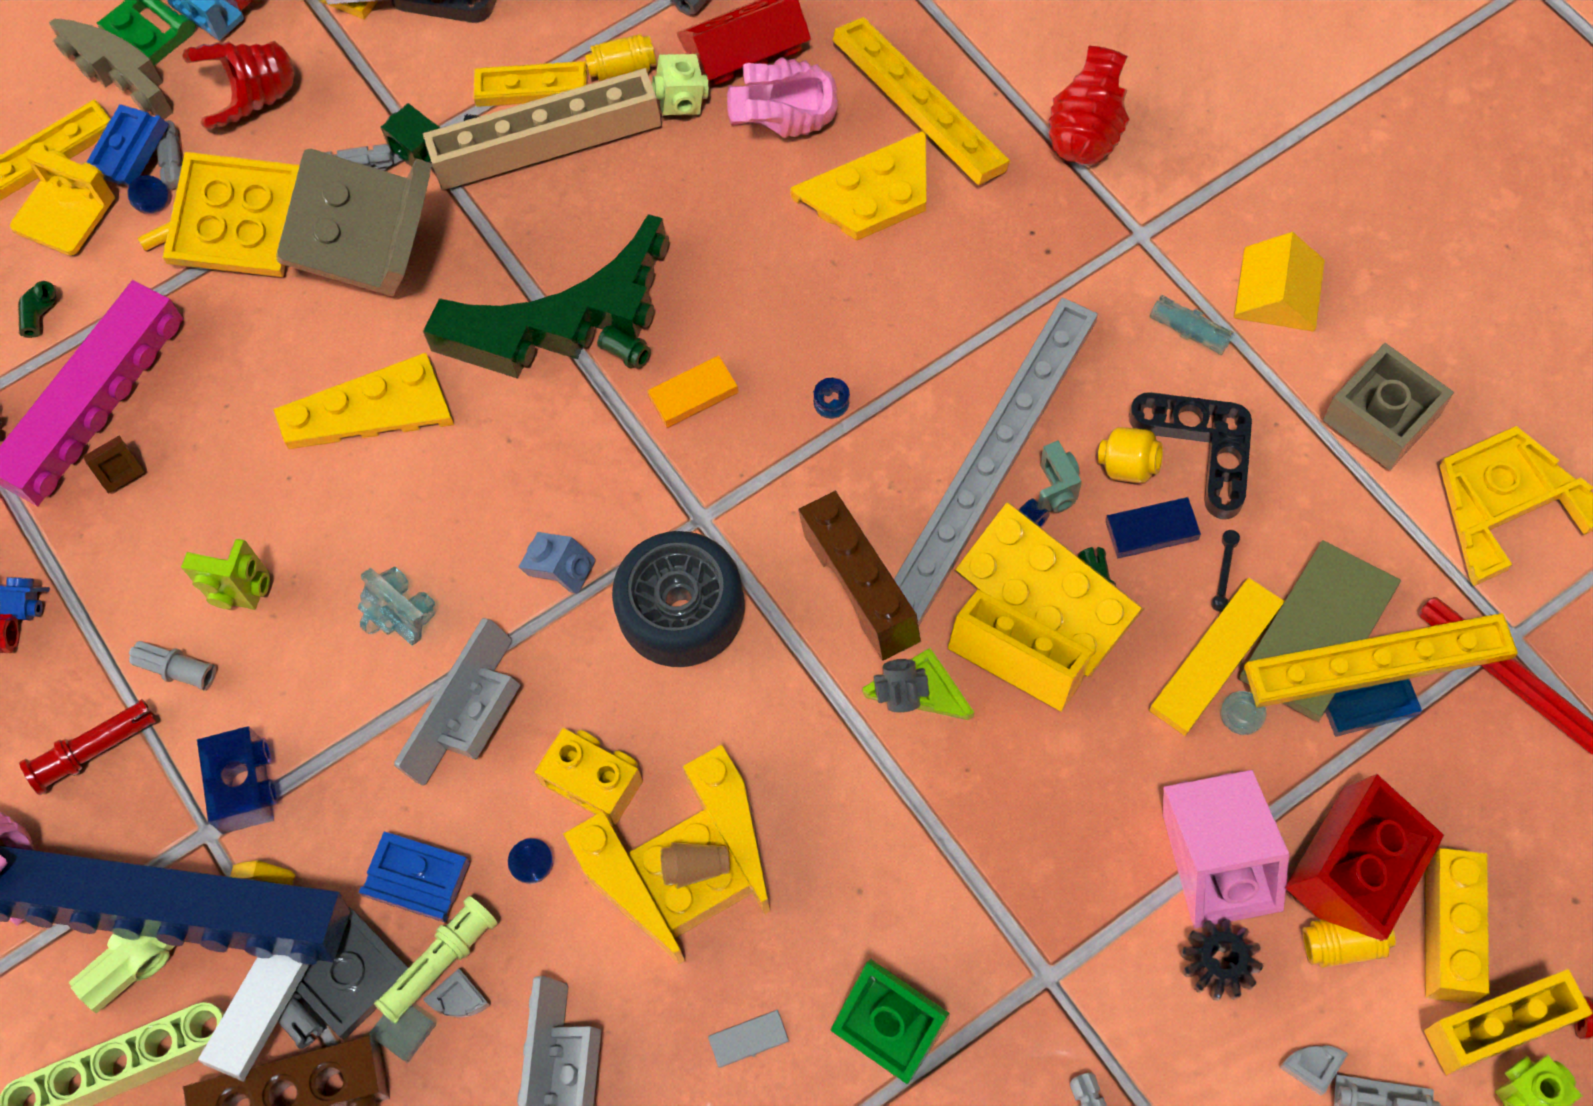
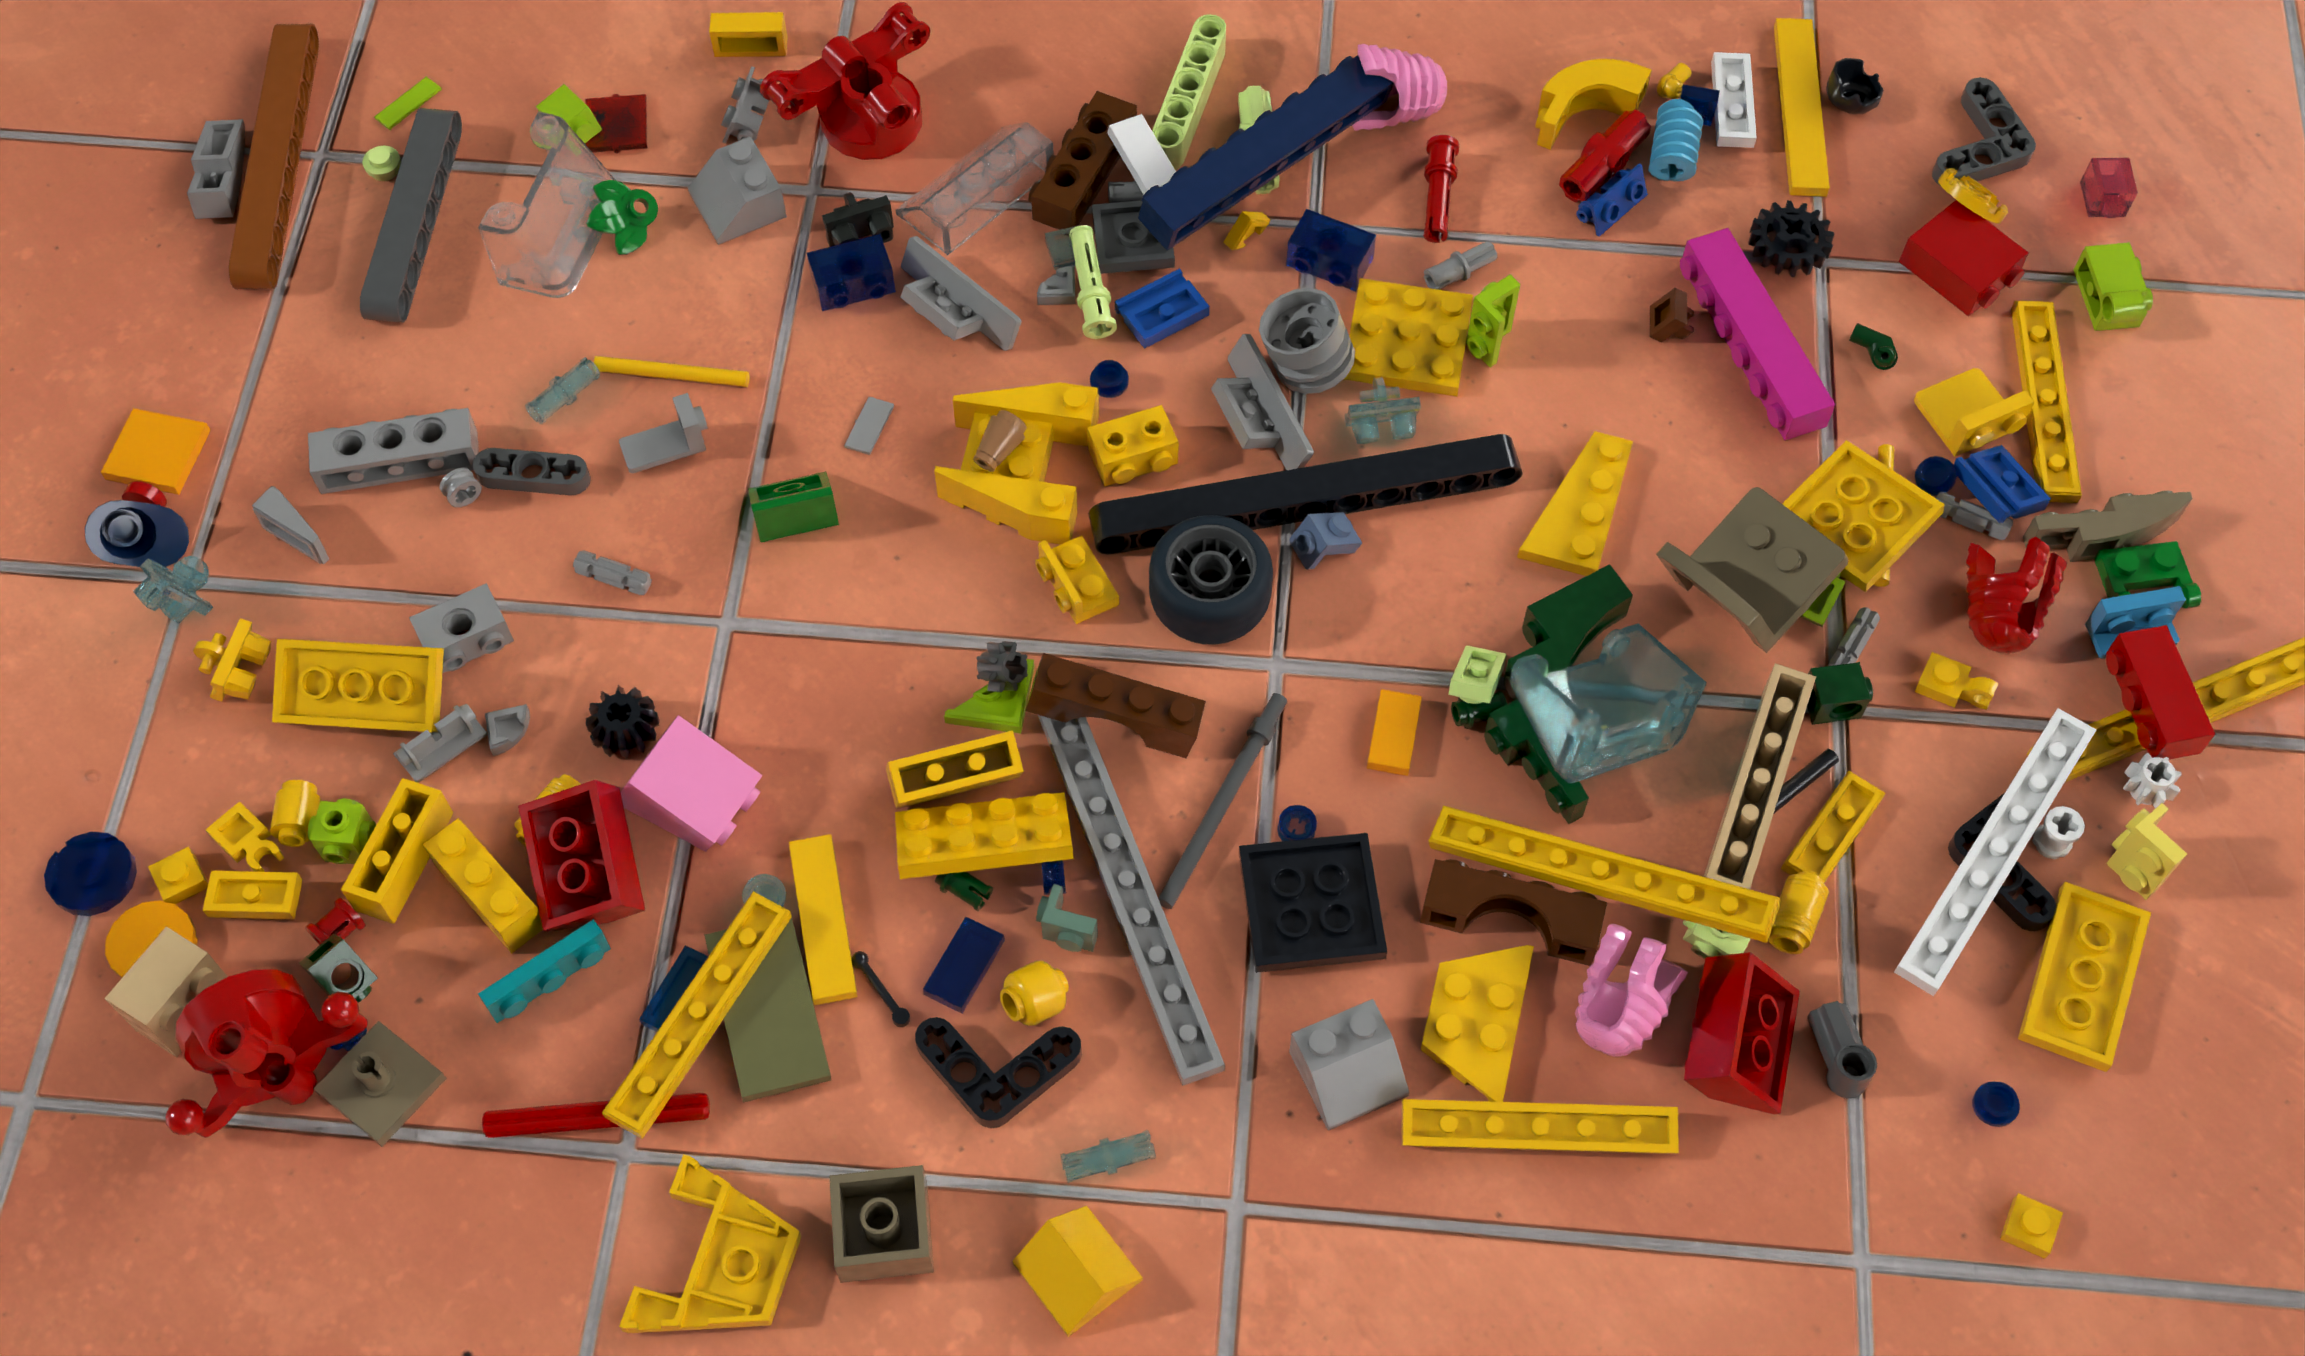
camera: 125 degrees right, 5 degrees down
red hair [1048,46,1130,166] -> none
none -> teal plate [478,919,611,1023]
none -> yellow bracket [1035,535,1120,624]
none -> black beam [1088,434,1523,555]
none -> dark grey bar [1158,693,1288,909]
none -> black plate [1239,833,1387,973]
none -> light grey wheel [1259,288,1355,394]
none -> light grey slope [1289,999,1410,1130]
none -> yellow plate [1343,278,1473,397]
none -> reddish brown arch [1420,859,1607,966]
none -> yellow tile [1428,805,1780,943]
none -> yellowish green plate [1448,645,1506,704]
none -> clear light blue windscreen [1510,623,1707,783]
none -> yellow plate [1915,652,1998,710]

